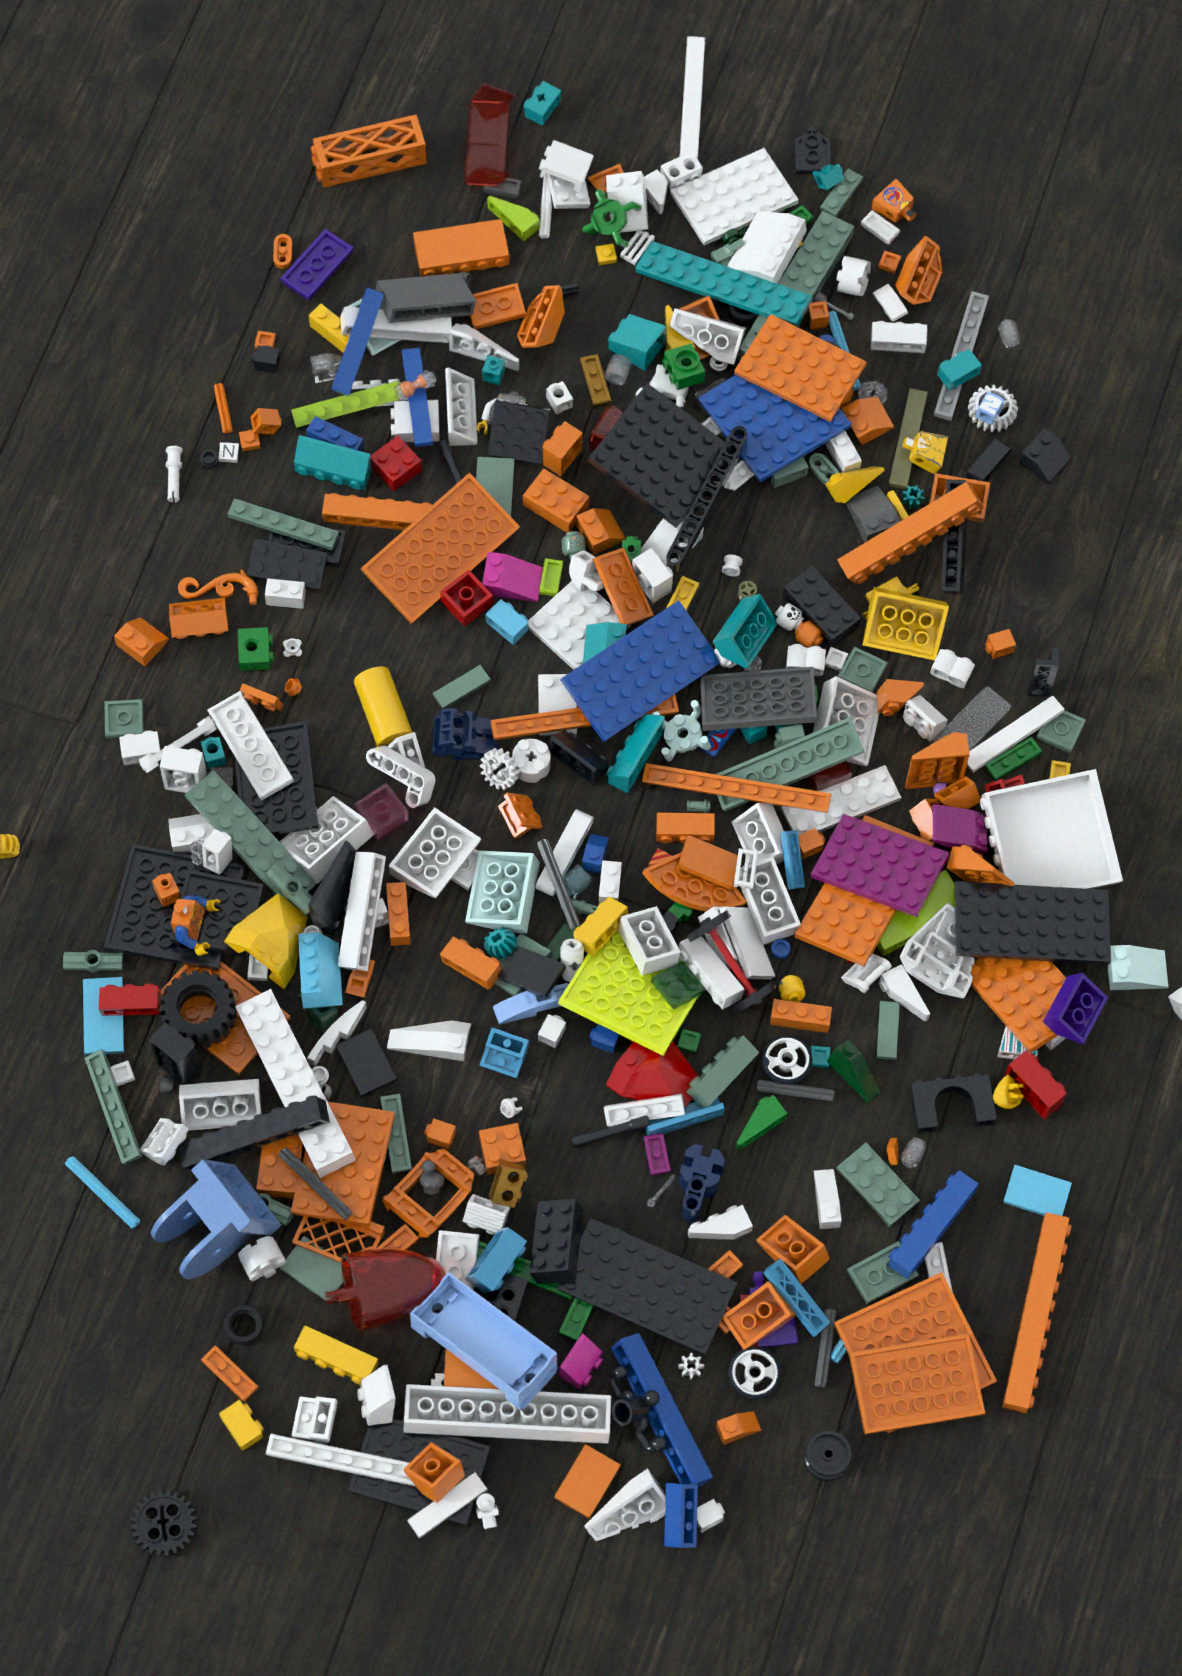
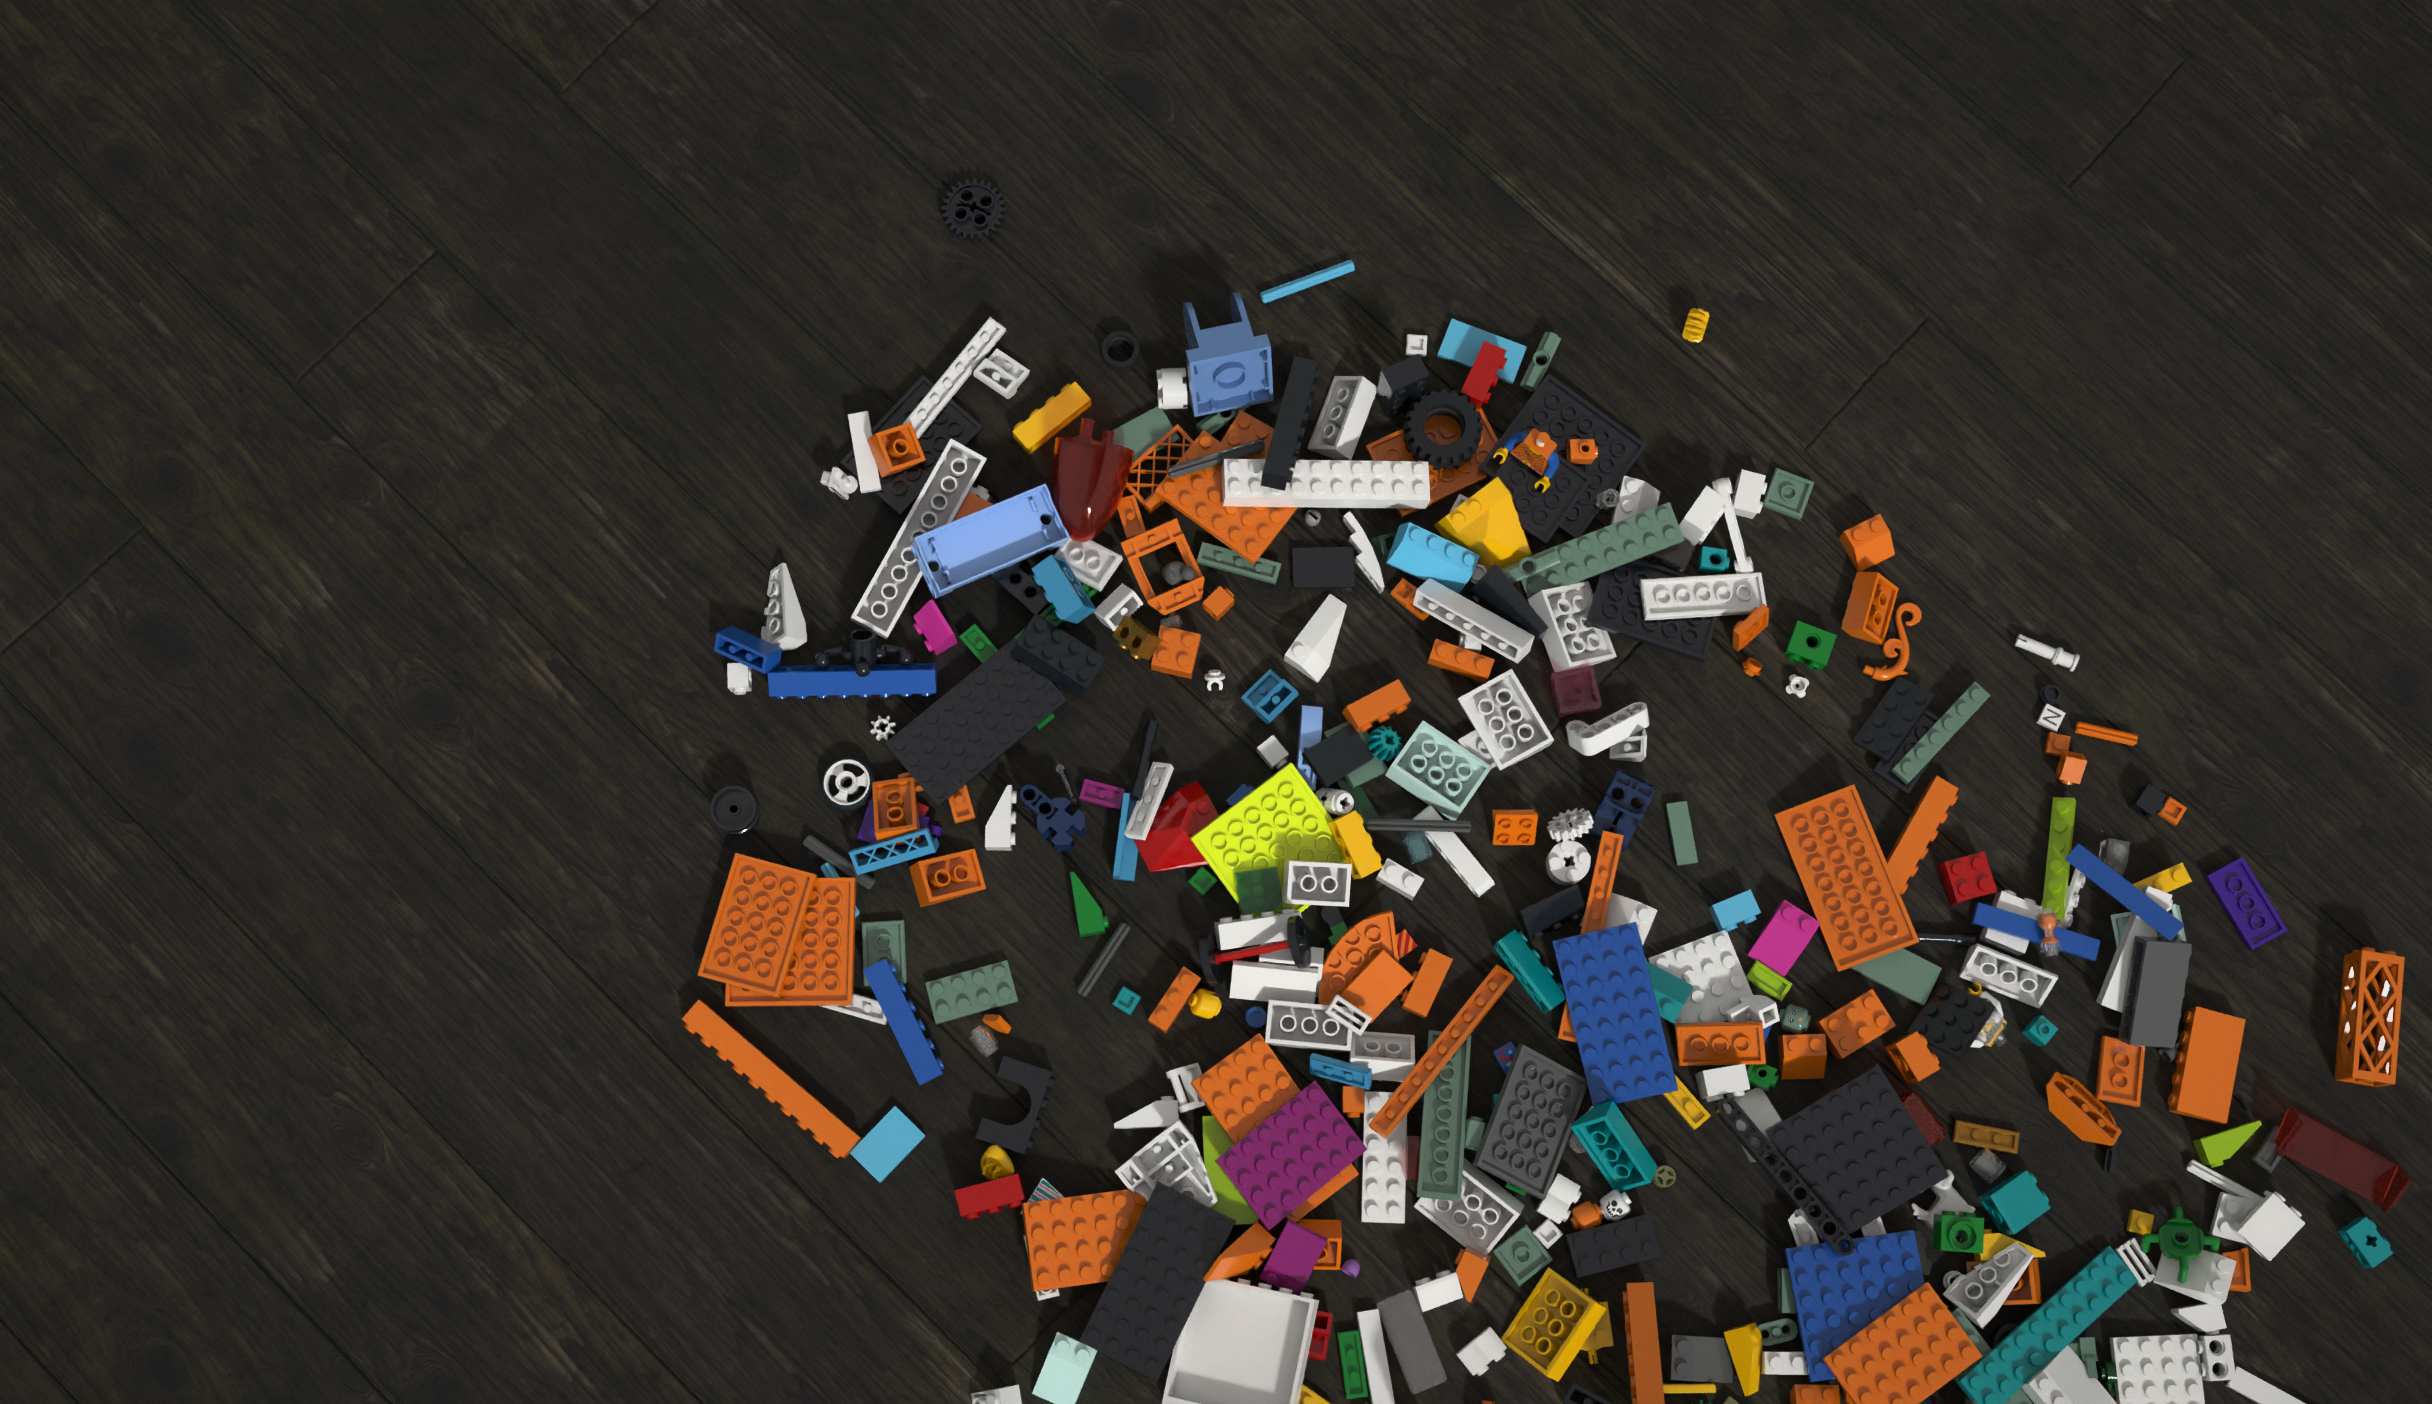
camera: 115 degrees right, 10 degrees up
sand green plate [85,1049,142,1165] -> none
white brick [140,1118,189,1165] -> none
orange tile [201,1345,259,1402] -> none
white brick [202,829,232,875] -> none
yellow brick [219,1400,264,1451] -> none
white brick [265,579,306,609] -> none
orange plate [273,234,292,269] -> none
teal slope [294,435,372,490] -> none
blue brick [306,416,364,452] -> none
white plate [311,1066,329,1085] -> none
yellow brick [354,667,412,747] -> none
white slope [357,1365,395,1425] -> none
red brick [440,570,493,627] -> none
white wedge [449,323,519,371] -> none
white brick [546,381,573,415] -> none
orange tile [554,1444,621,1519] -> none
sand green pin [561,899,598,916] -> none
blue slope [582,834,609,874] -> none
light aqua plate [652,700,711,762] -> none
sand green brick [686,1035,759,1108] -> none
sand green pin [687,799,710,813] -> none
orange slope [716,1411,761,1445] -> none
white wheel [722,555,742,576] -> none
white wheel [762,1035,812,1084] -> none
white slope [814,1169,841,1229] -> none
dark green slope [827,1040,880,1103] -> none
sand green tile [876,1001,900,1060] -> none
orange slope [905,732,970,789] -> none
orange slope [934,776,980,809] -> none
dark purple slope [1043,973,1108,1044] -> none

